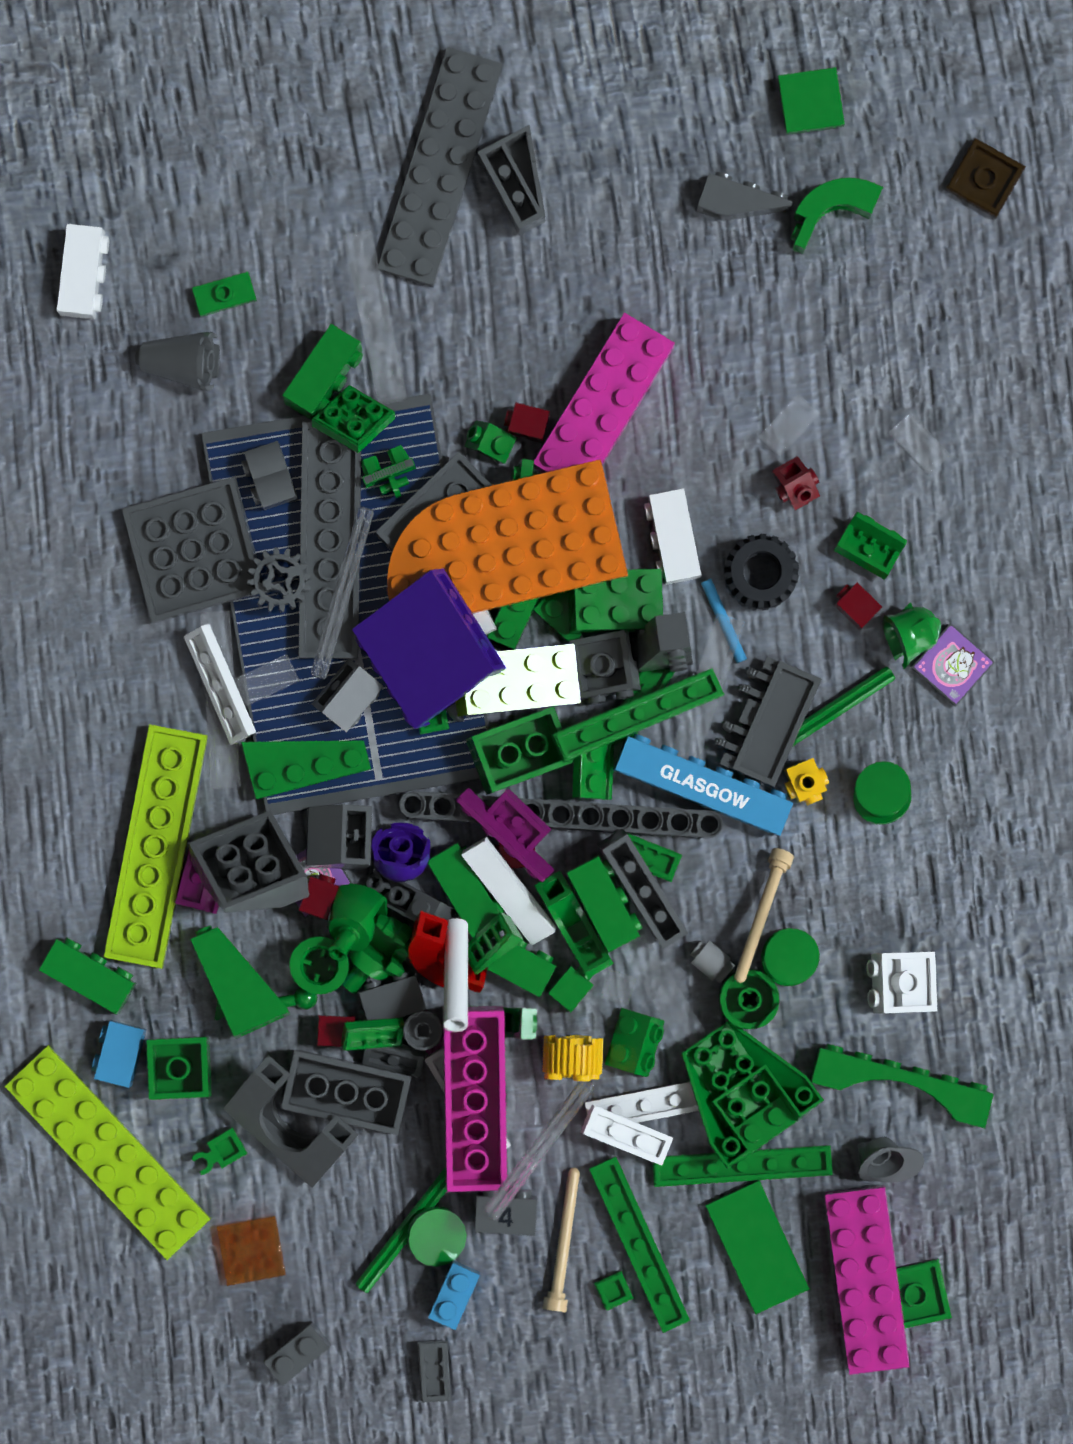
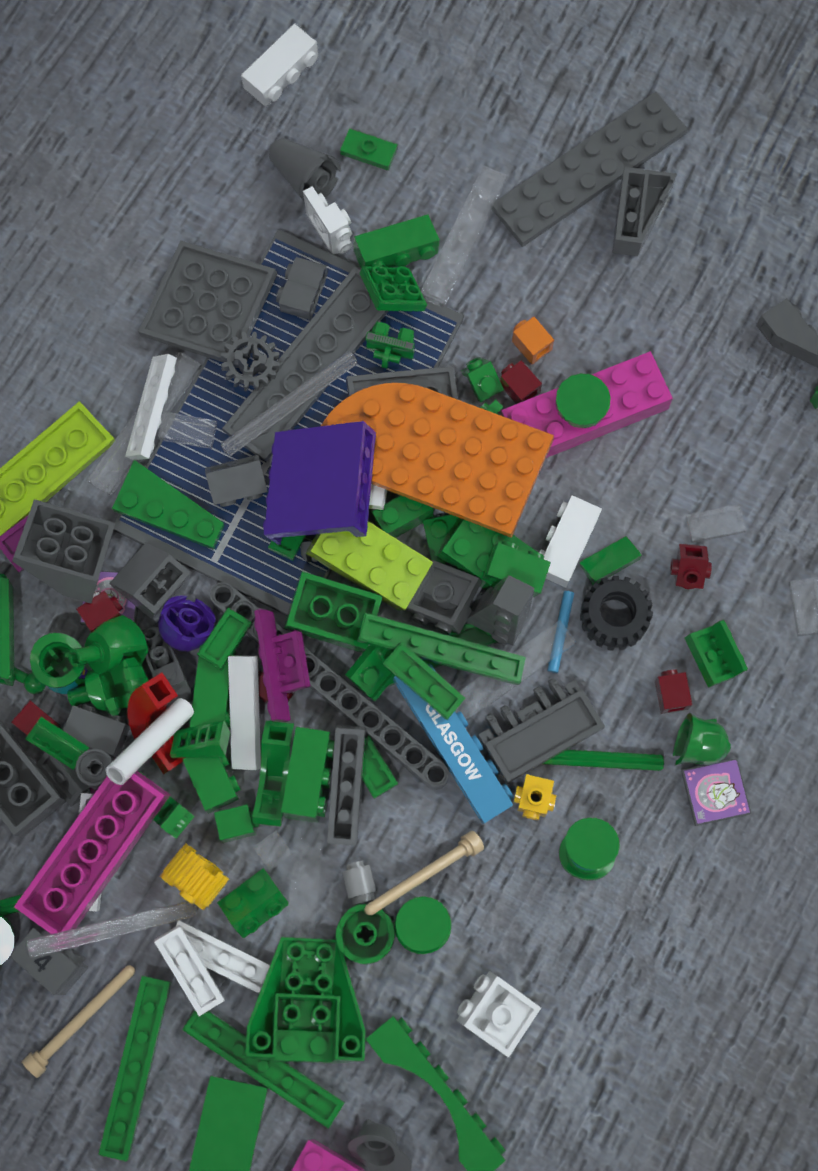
camera: 40 degrees right, 10 degrees down
green tile [594,1271,634,1311] -> none
none -> green tile [197,608,252,671]
none -> white plate [303,186,353,255]
none -> green tile [382,642,465,720]
none -> green brick [482,541,551,597]
none -> orange brick [512,316,554,365]
none -> green tile [555,373,611,428]
none -> green slope [579,536,642,586]

